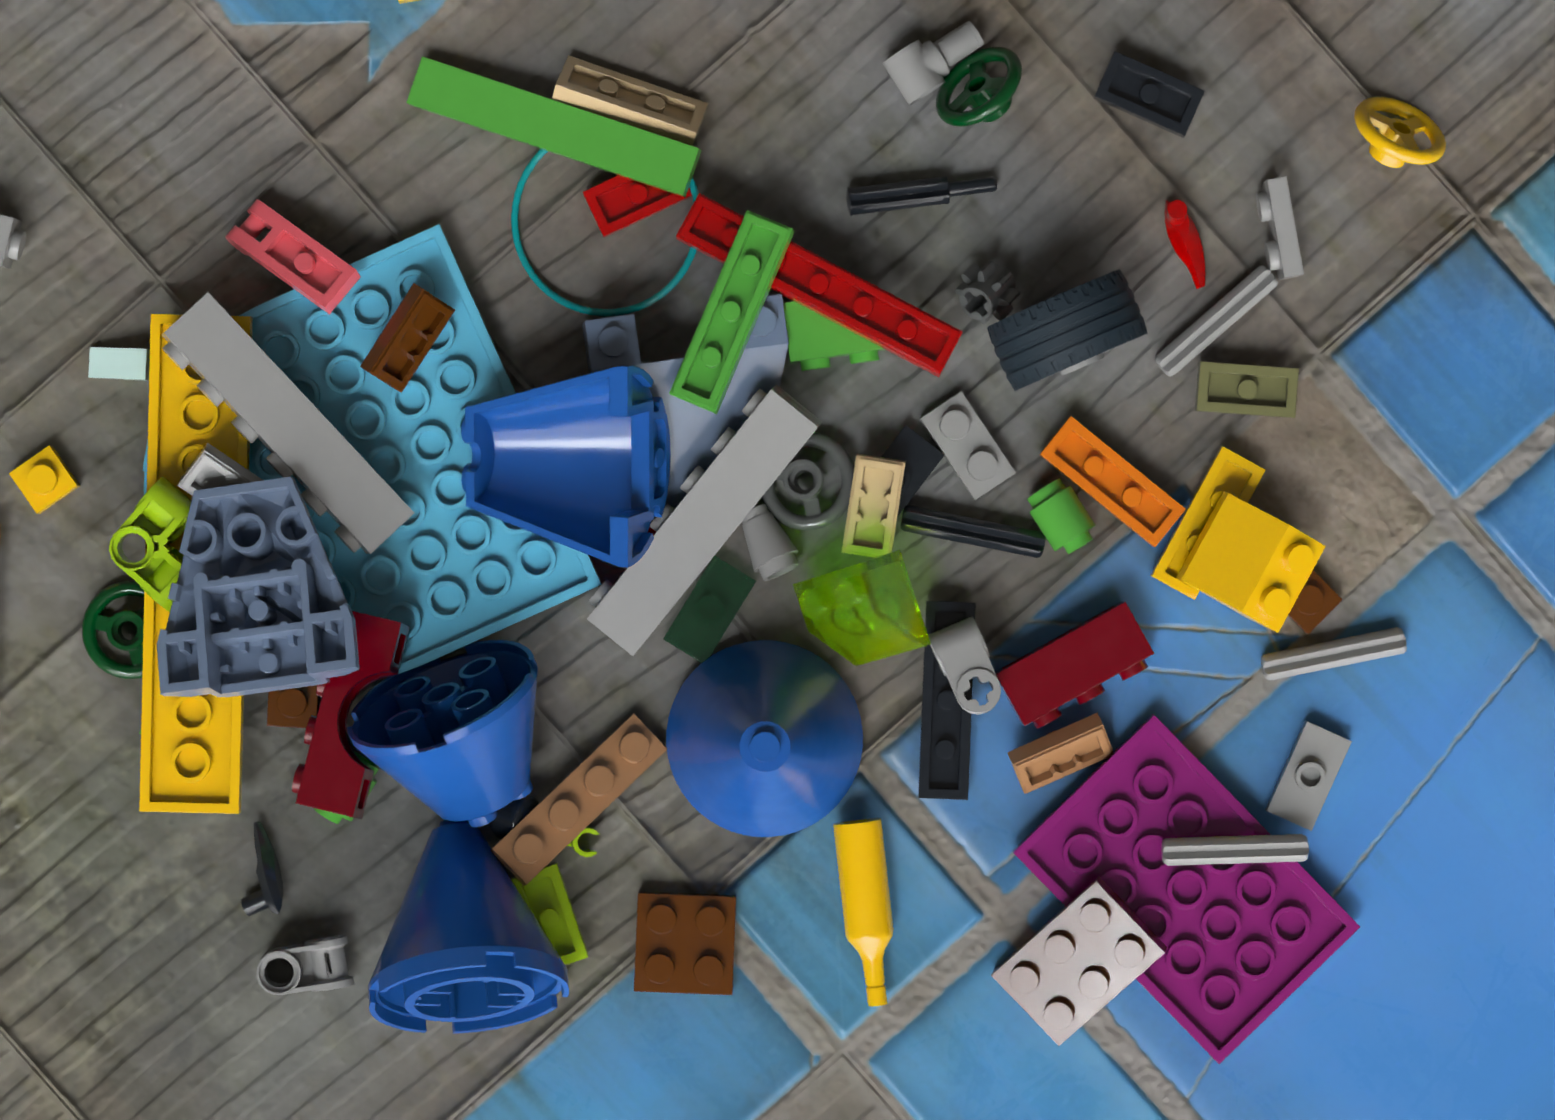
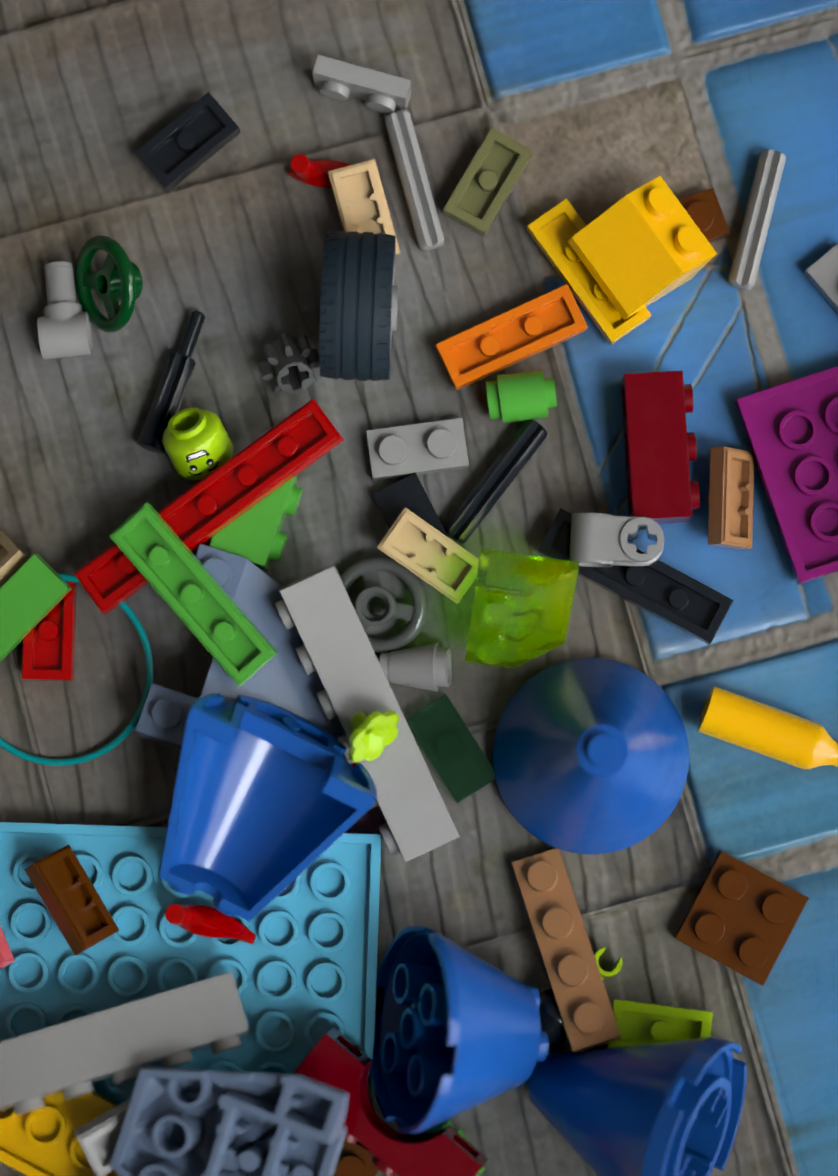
camera: 65 degrees left, 5 degrees down
none -> lime head [162,407,234,481]
none -> red bar [164,903,256,944]
none -> tan plate [328,159,400,255]
none -> lime plant [349,710,399,763]

